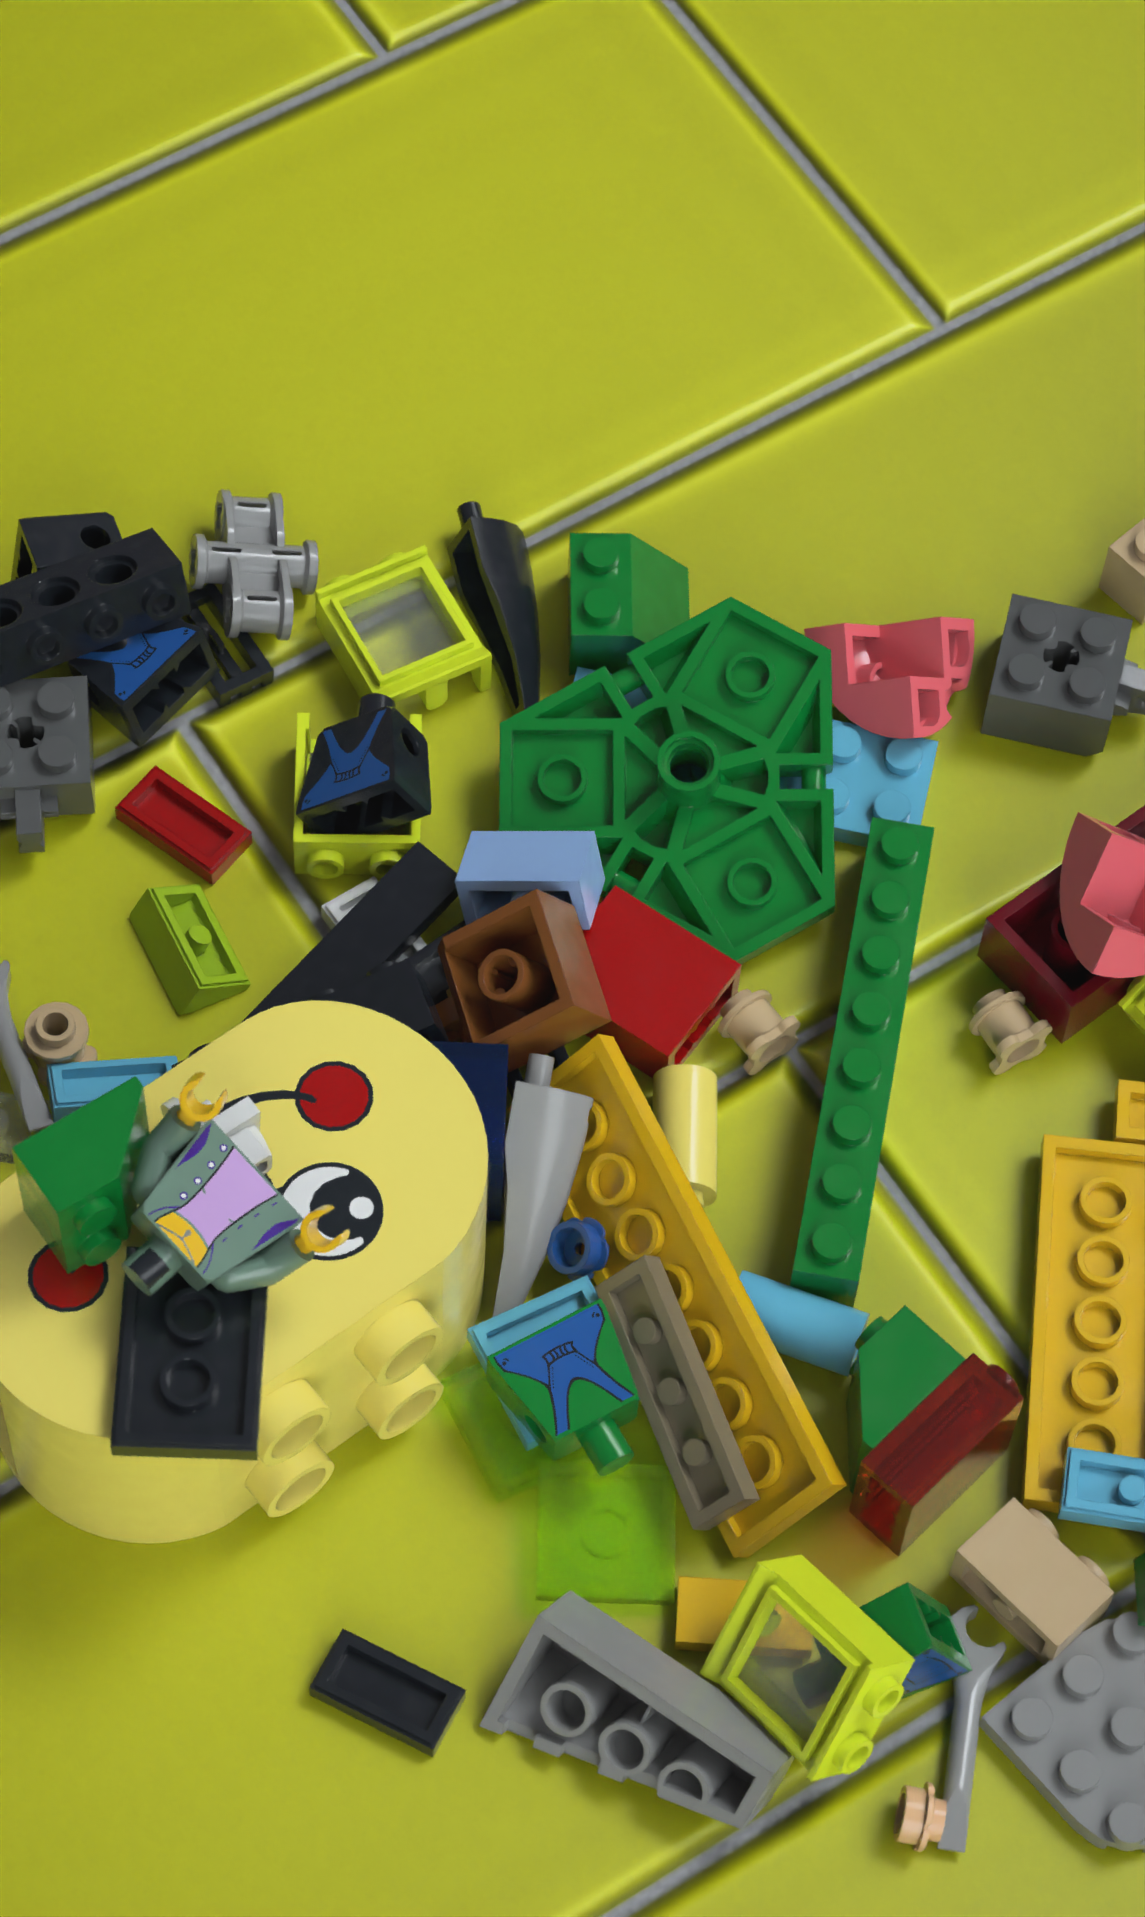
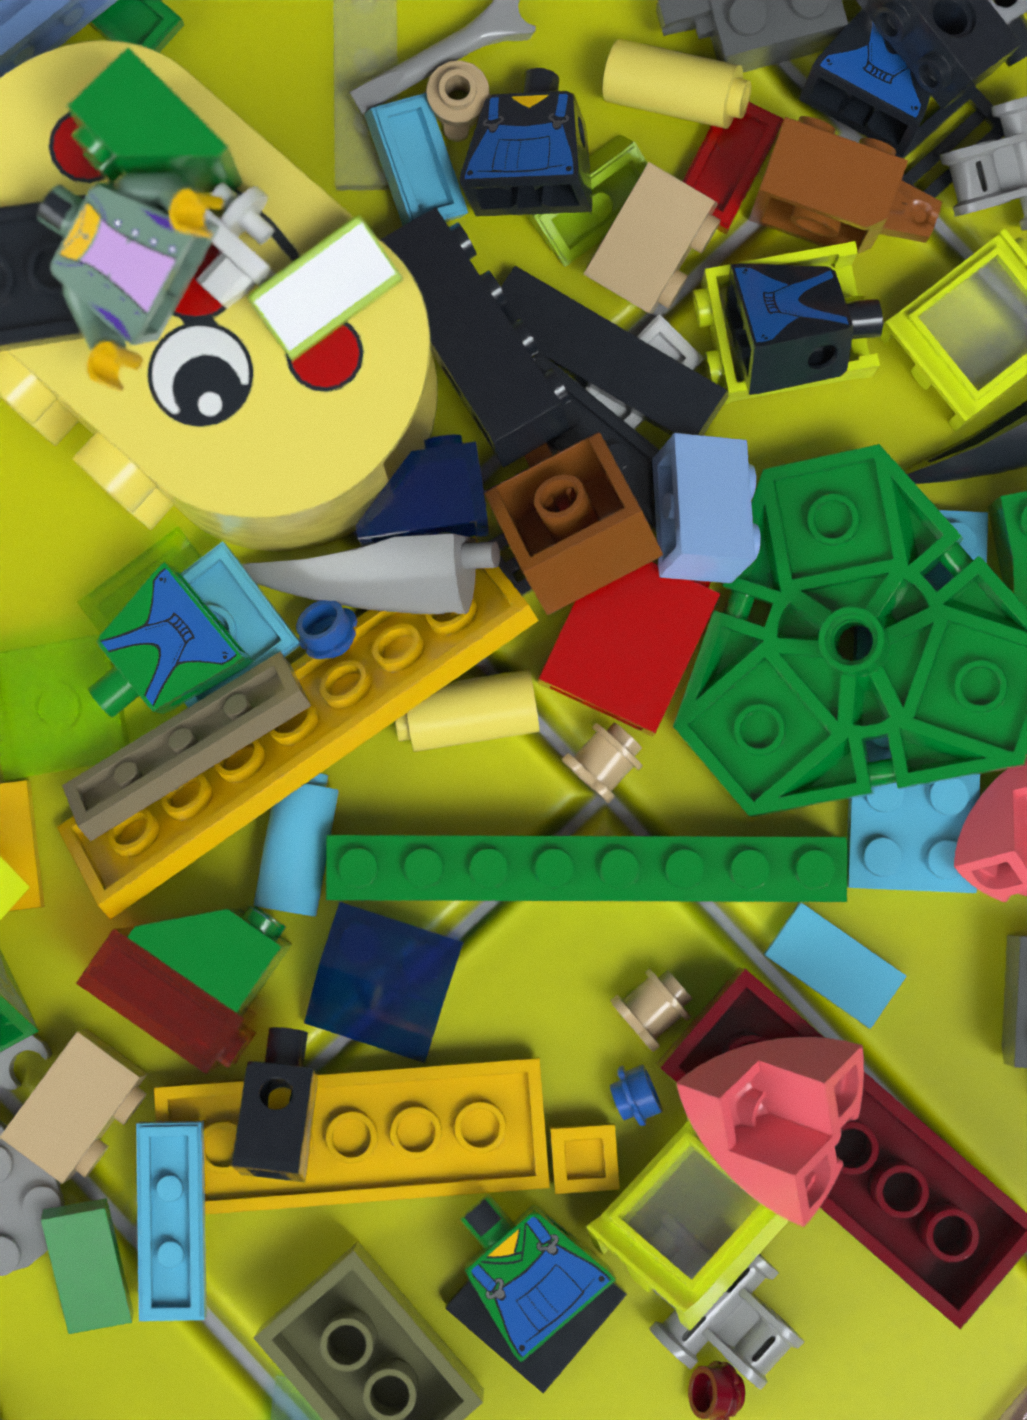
camera: 85 degrees right, 25 degrees up
none -> black torso [232,1027,318,1183]
none -> slope [248,215,403,361]
none -> clear blue slope [304,902,465,1063]
none -> torso [459,68,593,217]
none -> tan brick [584,162,721,314]
none -> light yellow brick [603,39,751,129]
none -> blue plate [610,1064,663,1126]
none -> dark orange hinge [749,116,942,254]
none -> medium azure tile [763,902,907,1029]

